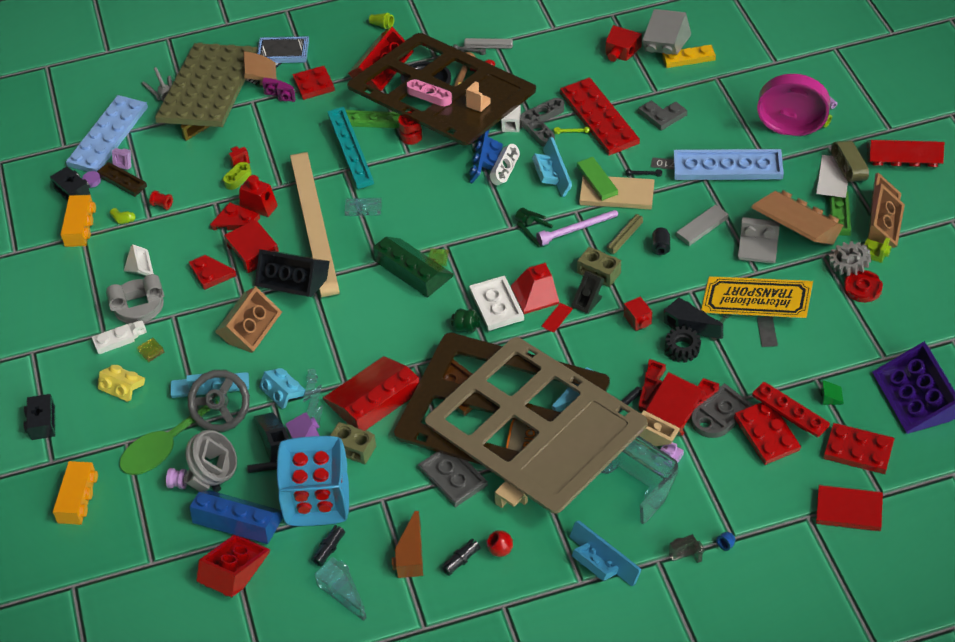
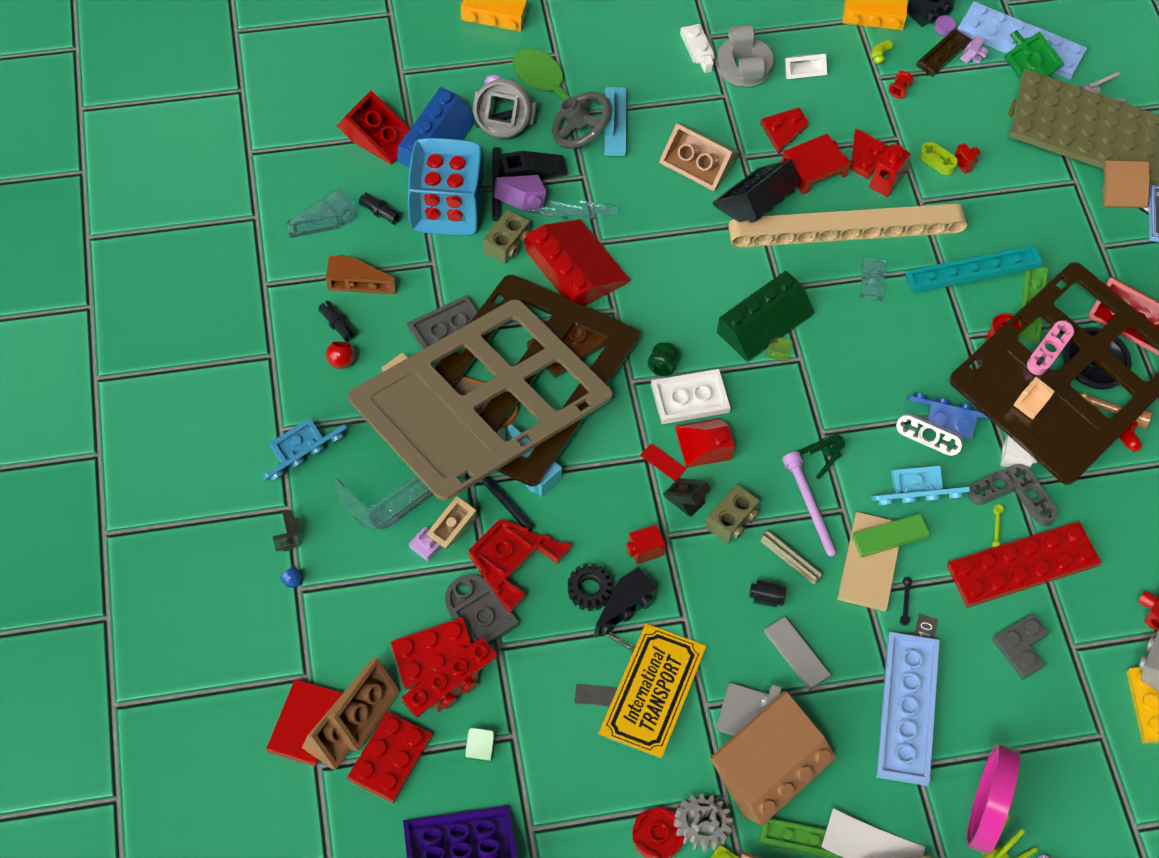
camera: 90 degrees right, 10 degrees up
light yellow bracket [98,365,145,402] -> none
clear yellow tile [137,338,165,362] -> none
medium azure bracket [259,368,306,409] -> none
magenta slope [262,77,296,102] -> none
red plate [293,66,335,100] -> none
red panel [646,372,707,436] -> none
none -> medium nougat slope [302,657,400,770]
none -> green plate [1004,30,1064,79]

